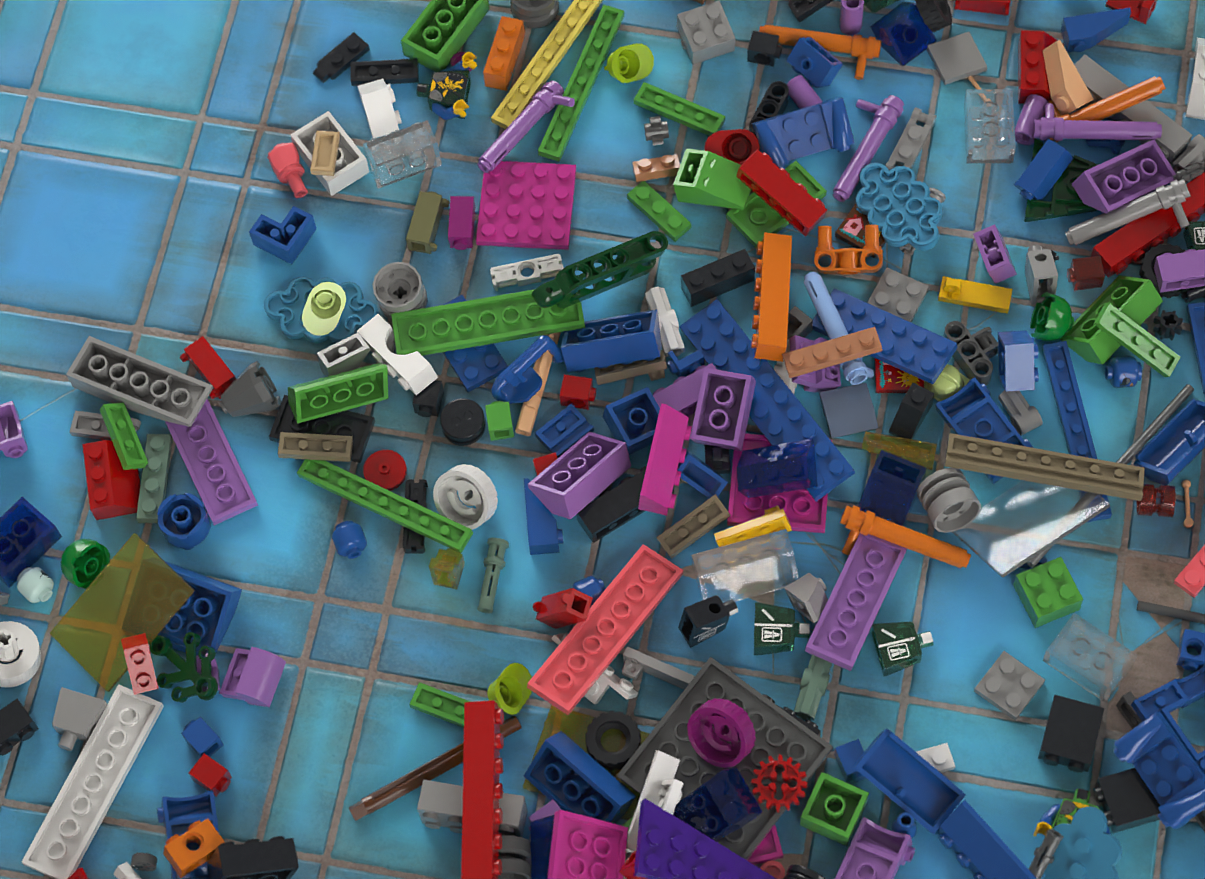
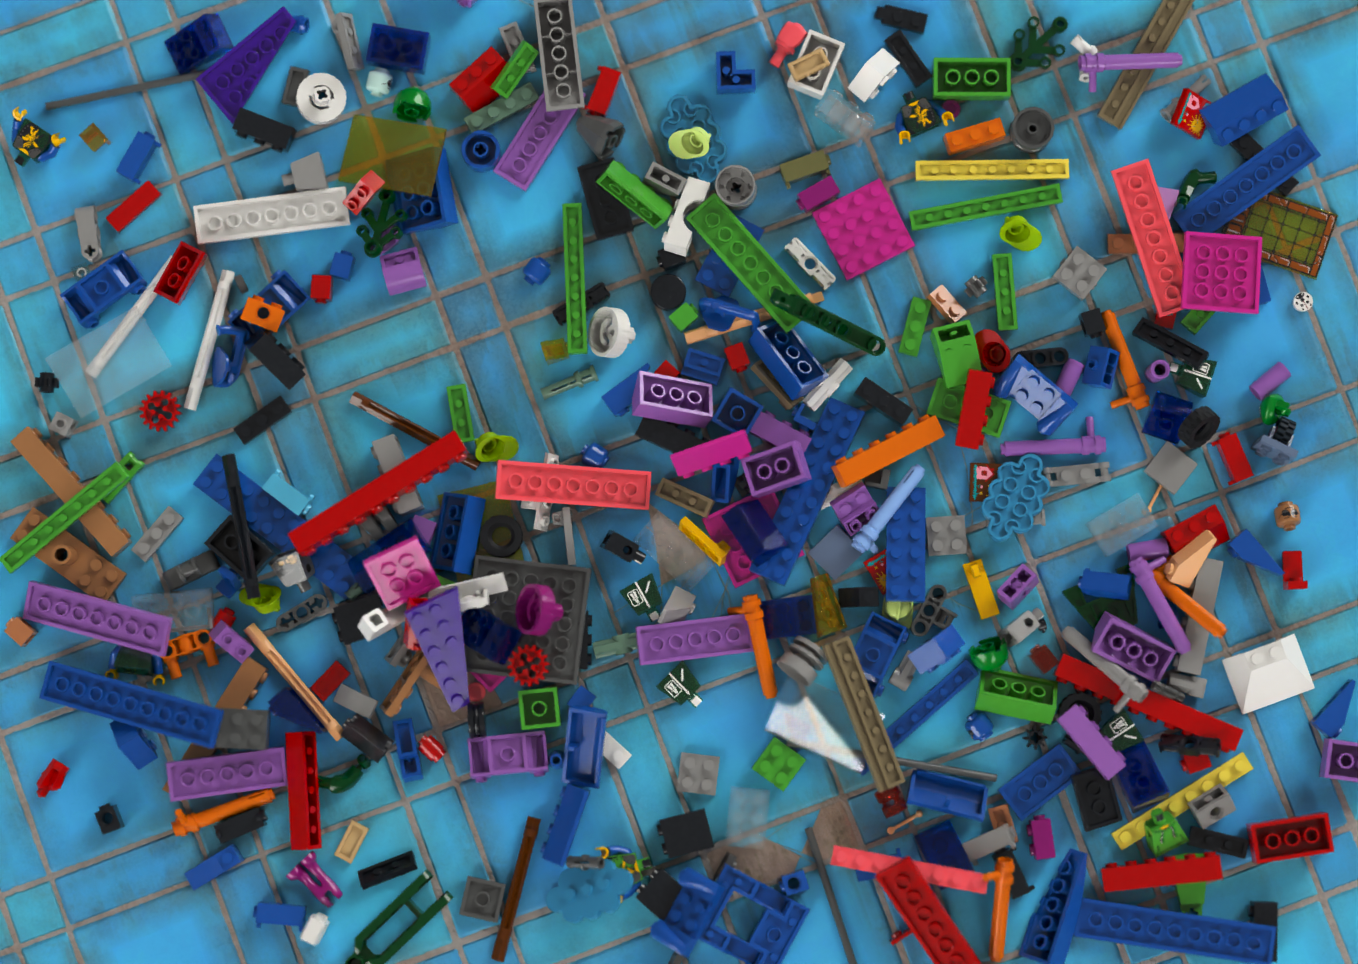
camera: 55 degrees right, 20 degrees up
dark tan hinge [278,432,353,462] -> none
red piece [363,450,407,491] -> none
medium lavender cylinder [477,80,575,173] -> none
red brick [533,588,593,629] -> none
nougat plate [782,327,882,378] -> none
orange piece [814,225,883,275] -> none
bright green plate [1094,303,1181,377] -> none

